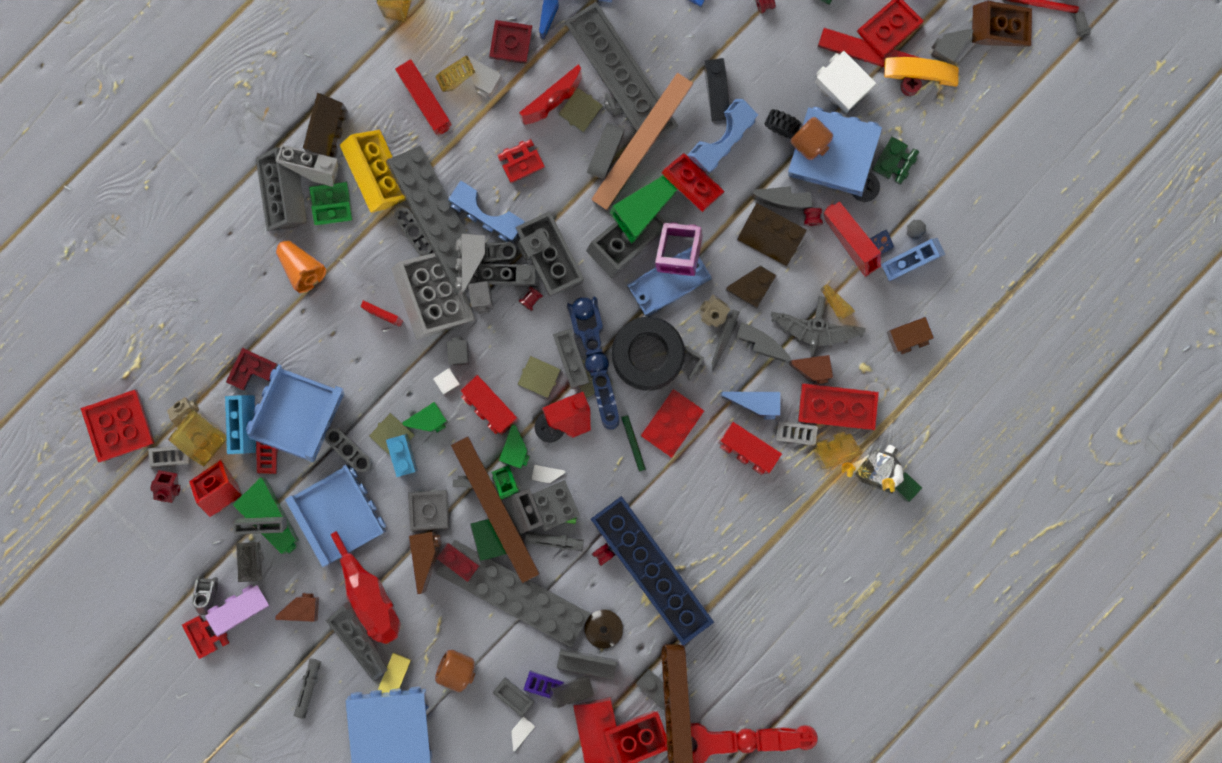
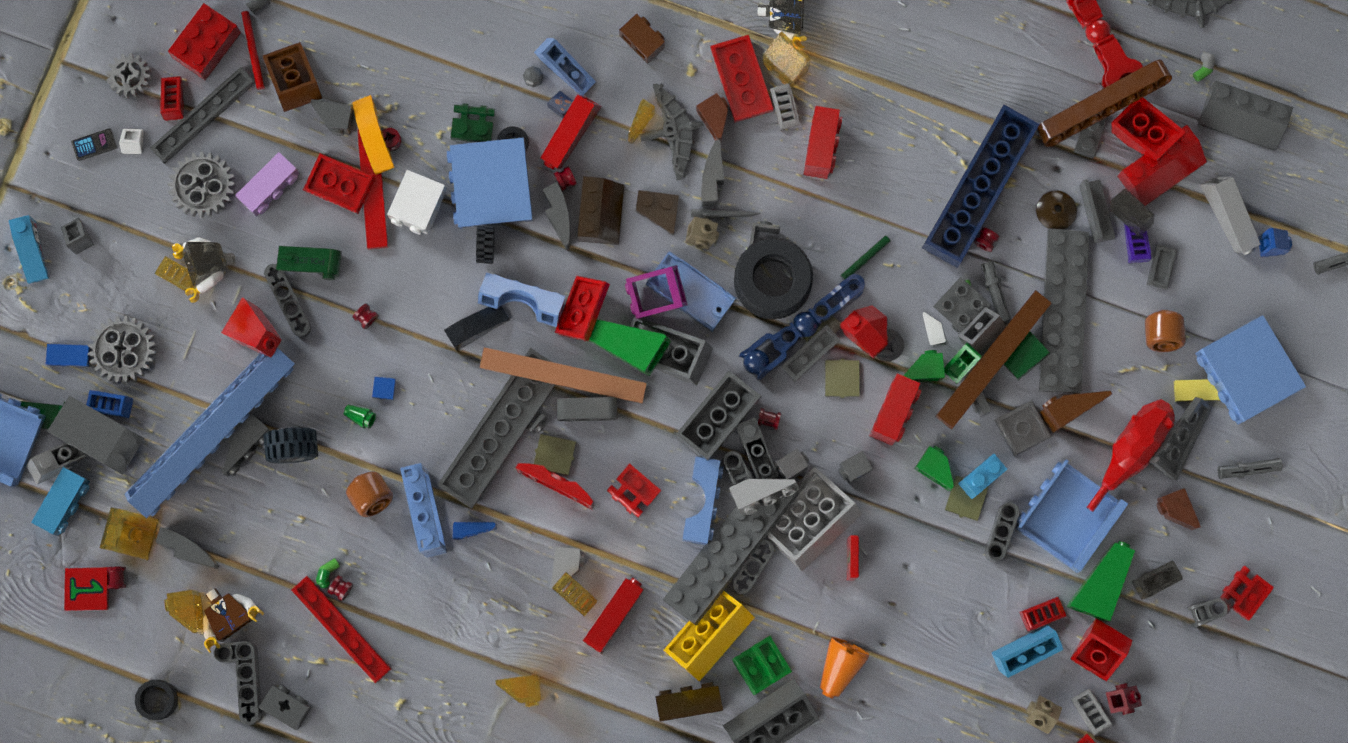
camera: 120 degrees left, 5 degrees down
clear yellow slope [168,409,227,467] -> none
lavender brick [205,584,269,637] -> none
dark red plate [226,348,278,391] -> none
dark grey piece [233,517,287,534] -> none
medium blue panel [246,364,344,463] -> none
light grey slope [276,145,338,187] -> none
white tile [433,368,460,395] -> none
dark red plate [437,543,480,582] -> none
dark red plate [489,20,533,64] -> none
white sticker [511,717,535,751] -> none
dark grey bracket [517,230,551,262] -> none
red plate [641,389,705,458] -> none
medium blue slope [721,392,780,420] -> none
dark orange head [791,117,834,160] -> none

